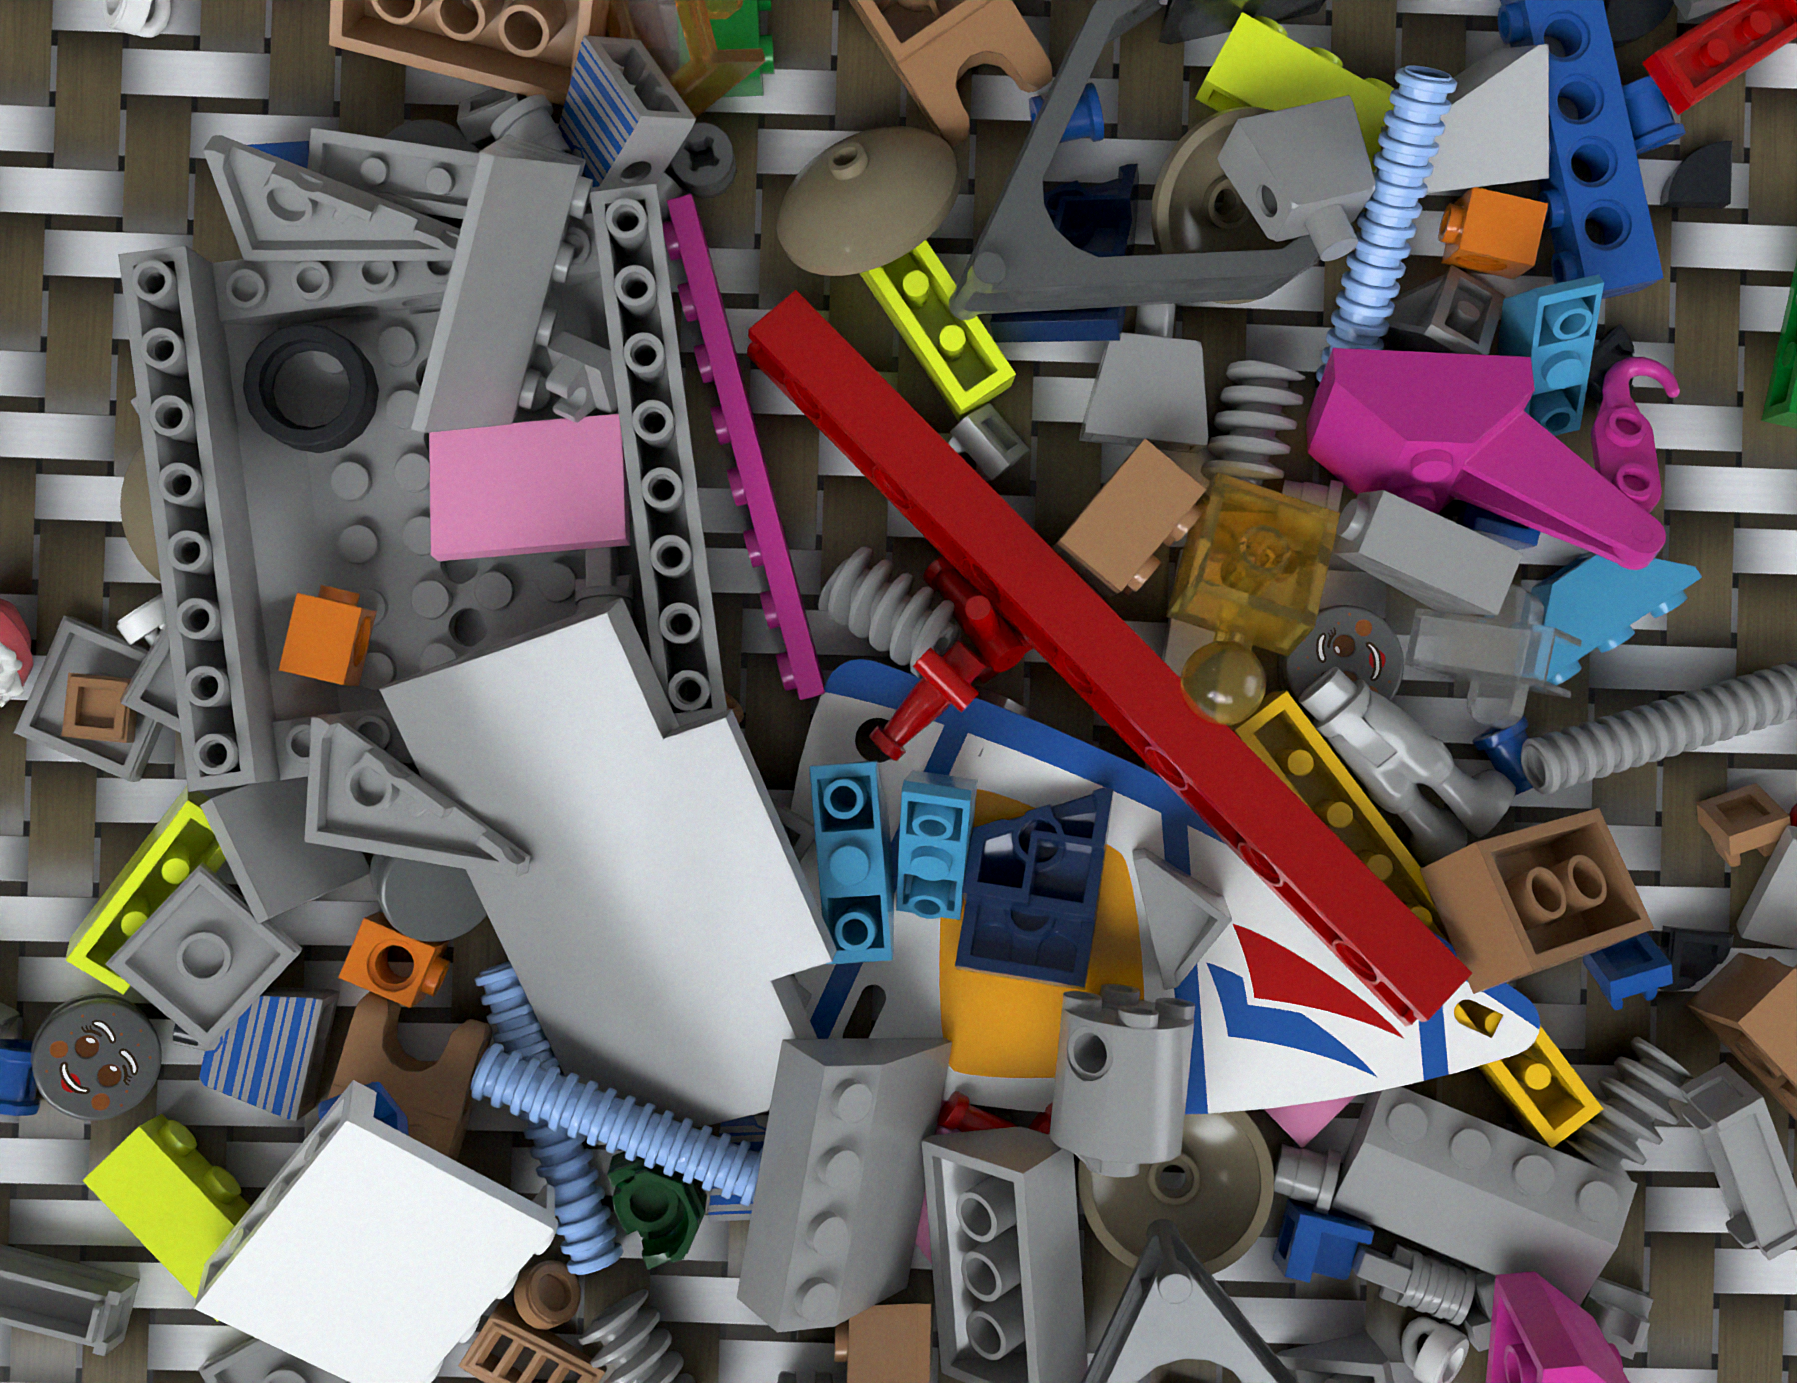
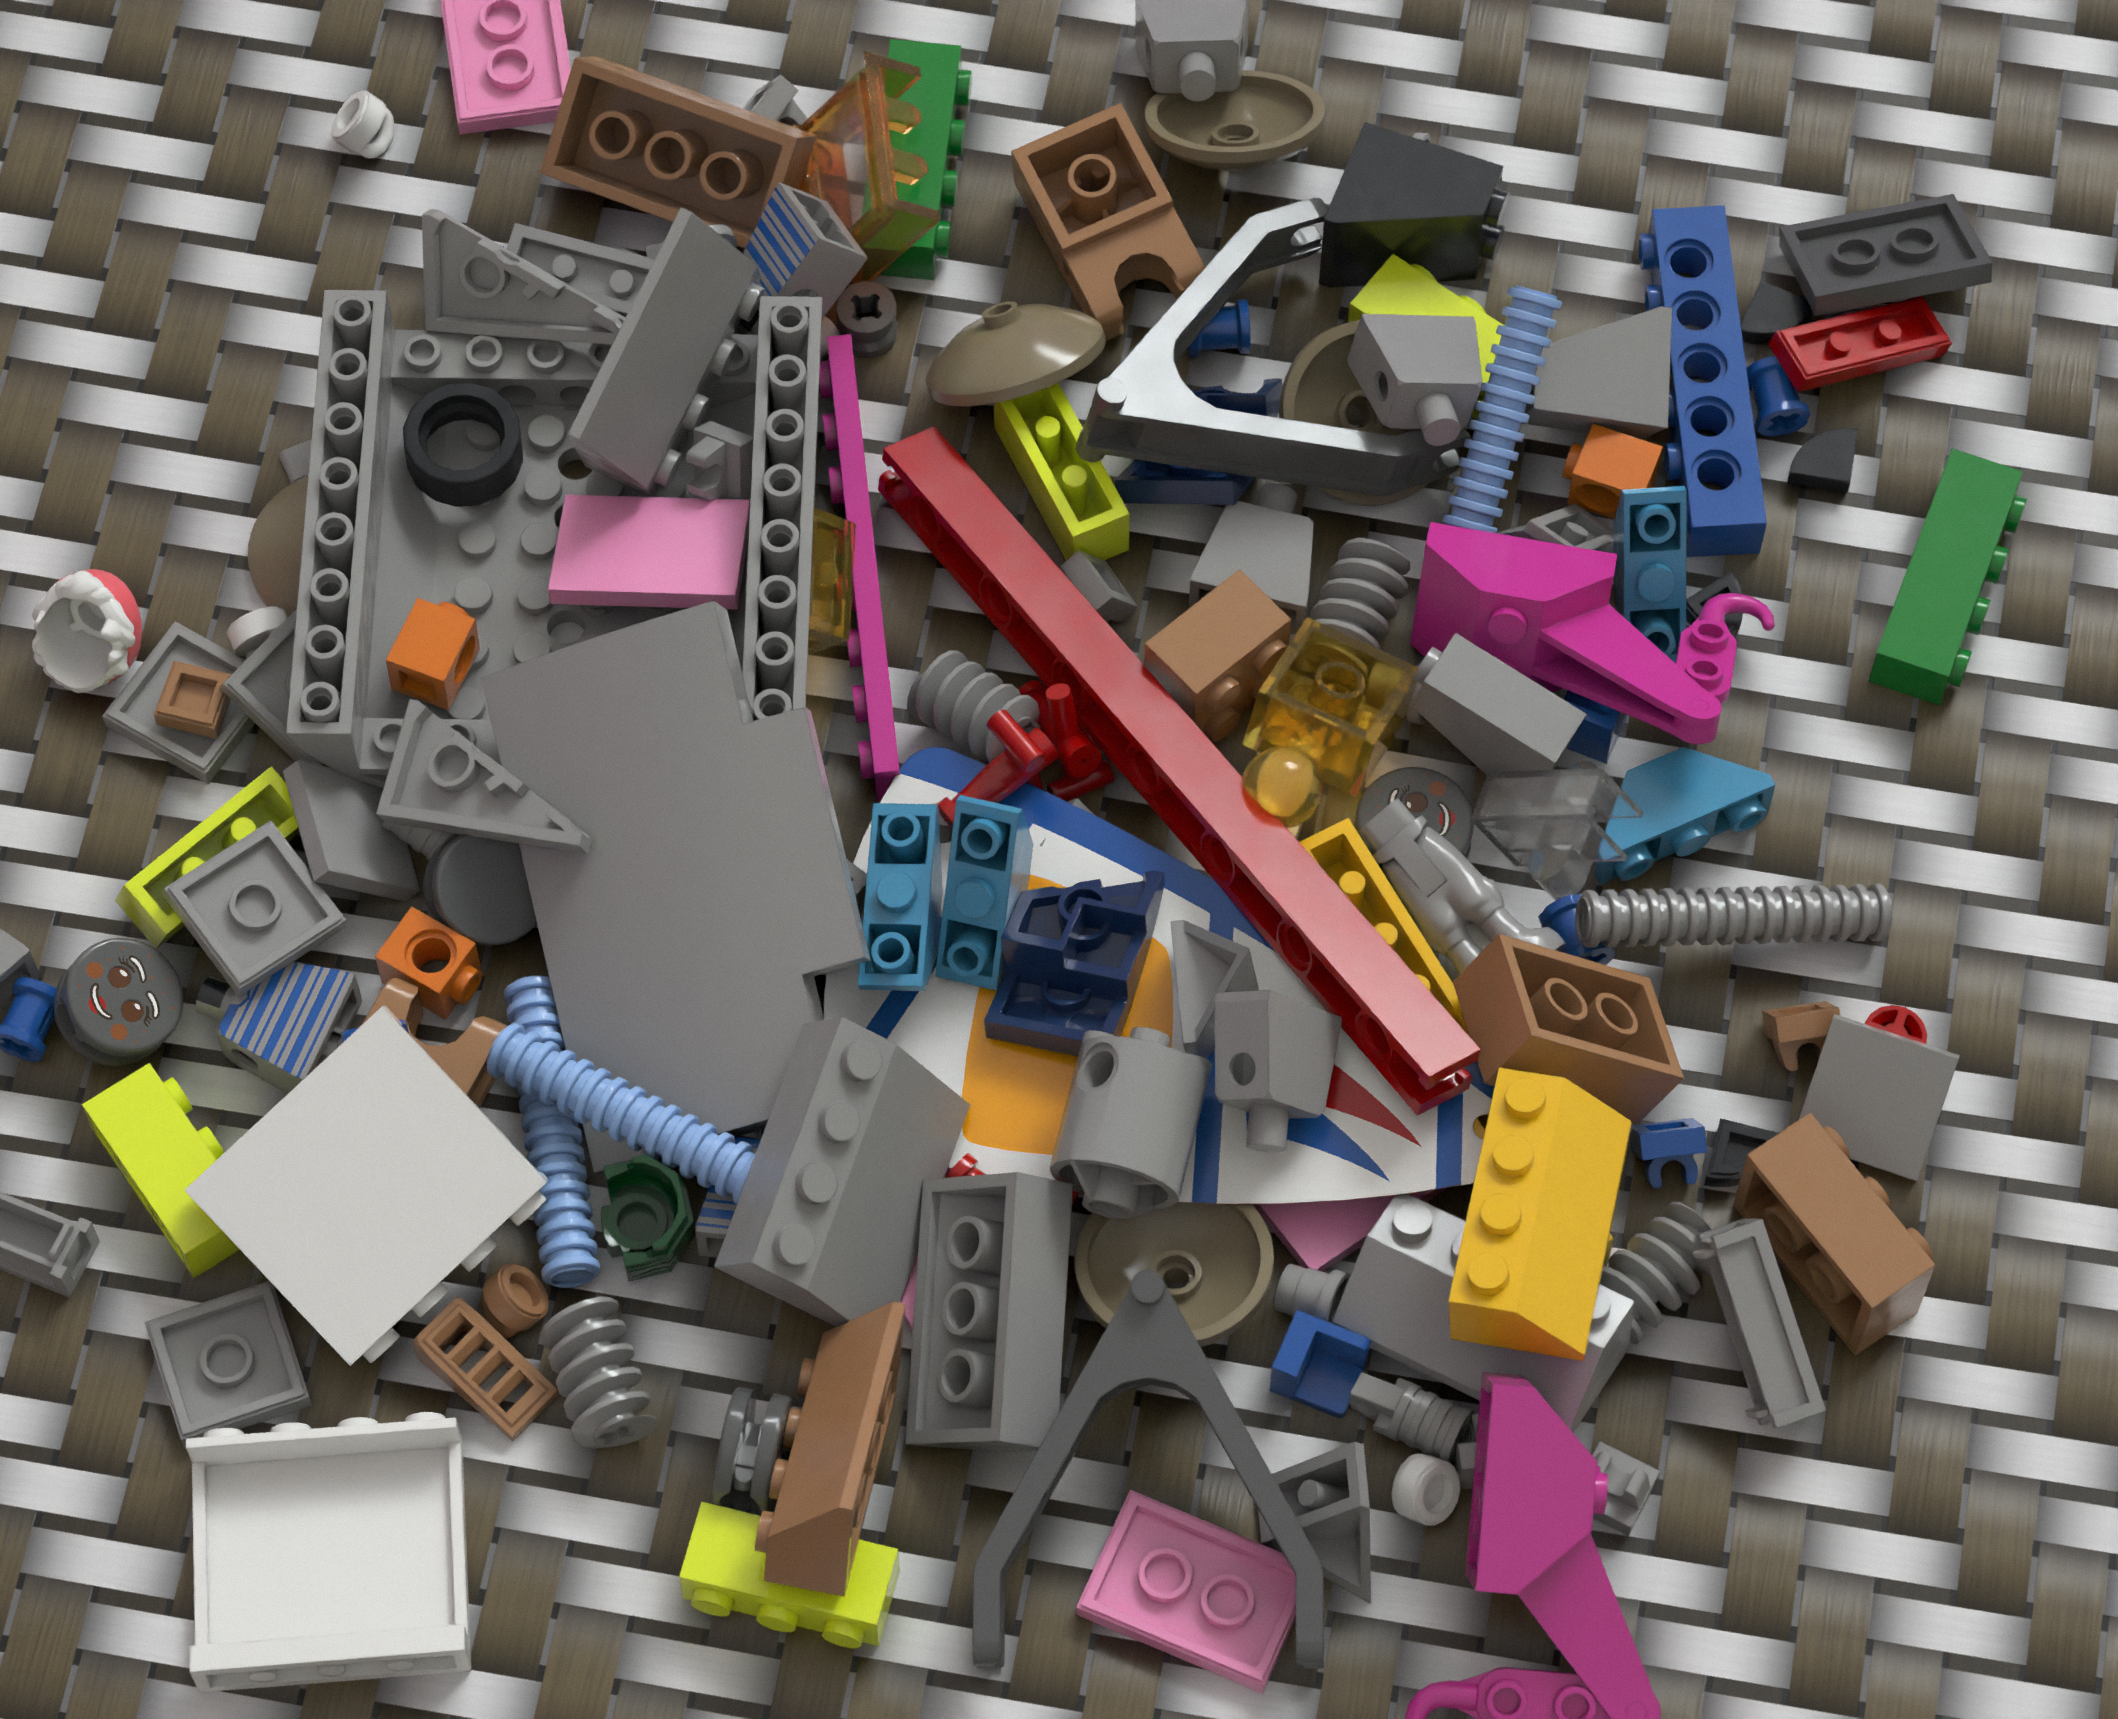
camera: 10 degrees right, 25 degrees down
none -> clear yellow panel [808,507,856,655]
none -> light grey torso [1214,990,1342,1152]
none -> yellow slope [1448,1068,1631,1361]

